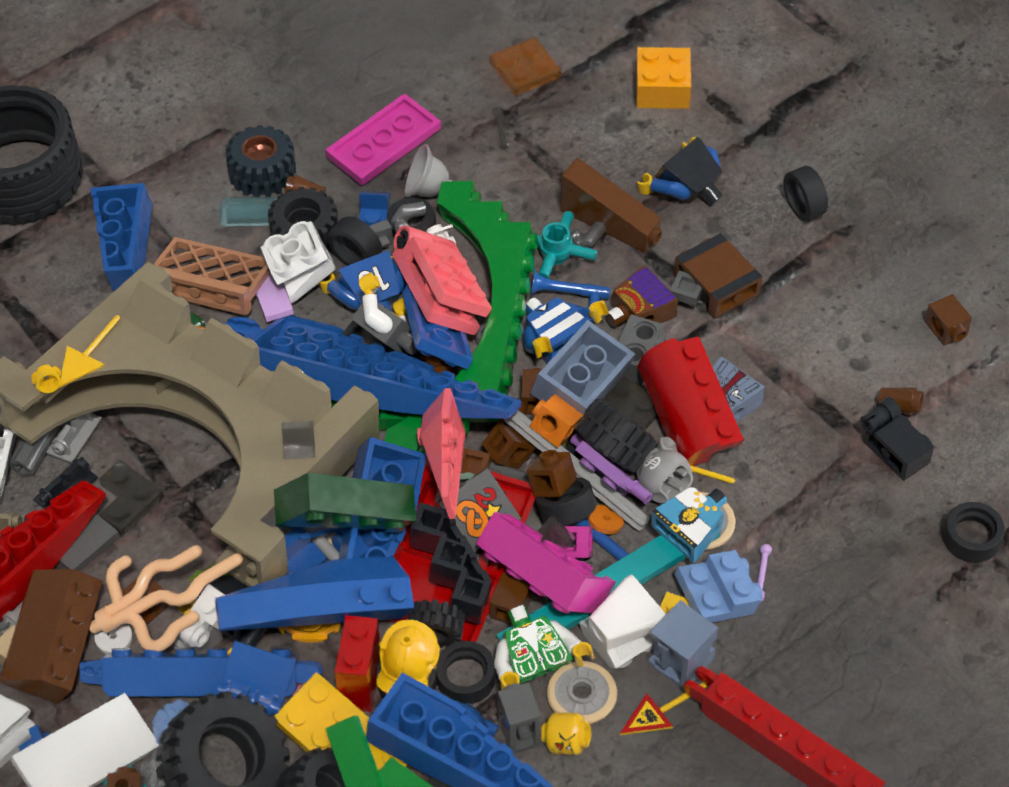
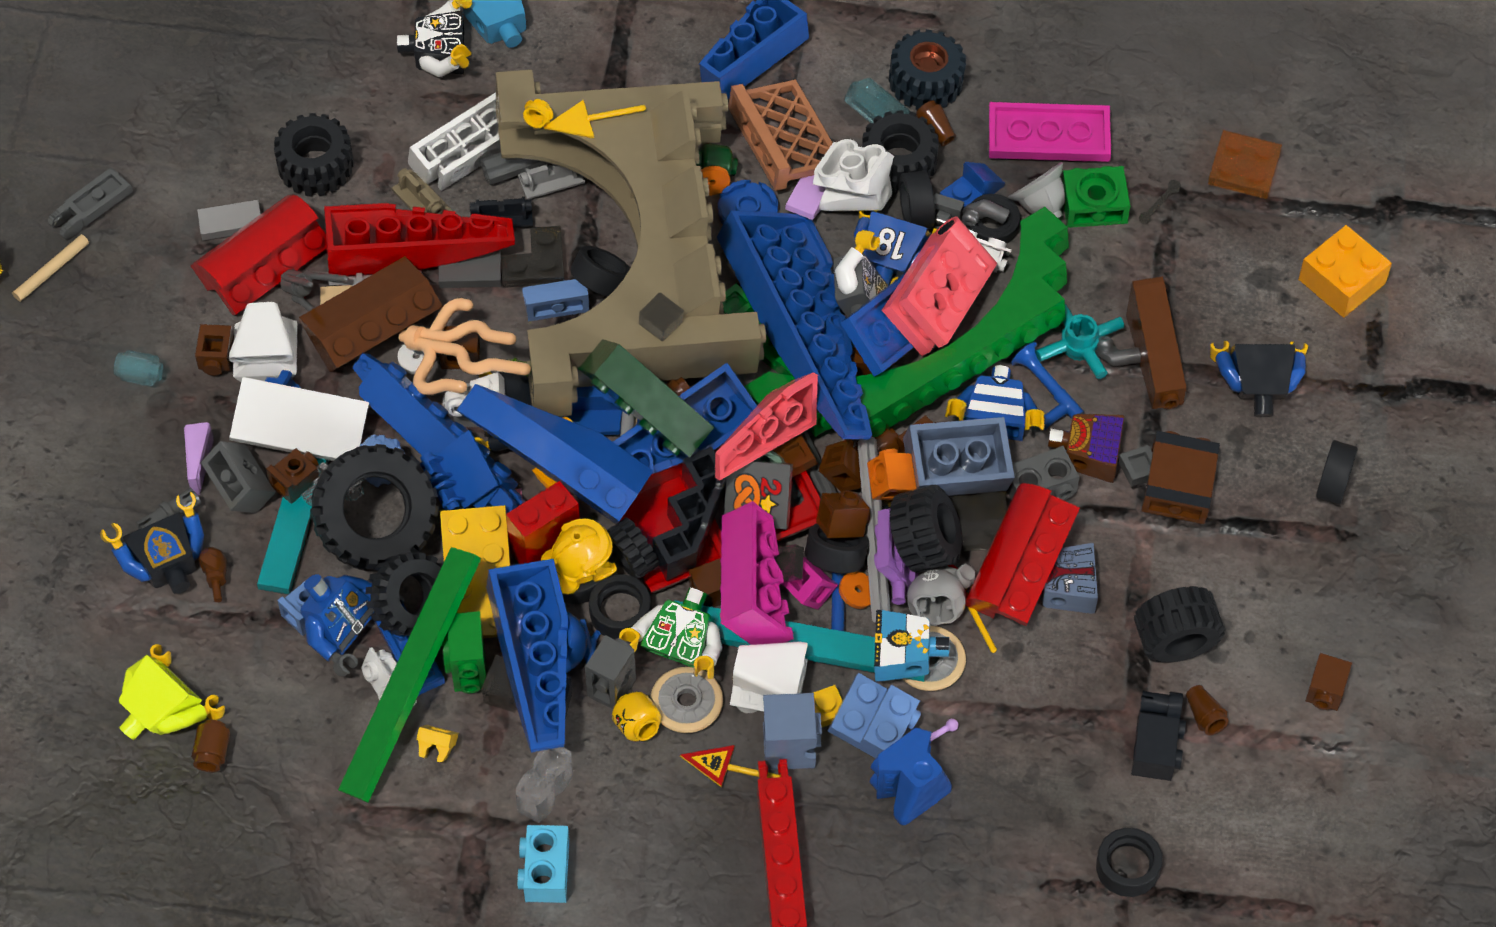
camera: 45 degrees right, 5 degrees up
none -> medium blue panel [522,279,589,322]
none -> black tyre [570,246,630,296]
none -> blue piece [869,728,952,825]
none -> green brick [1062,166,1130,228]
none -> black tyre [1134,586,1225,663]

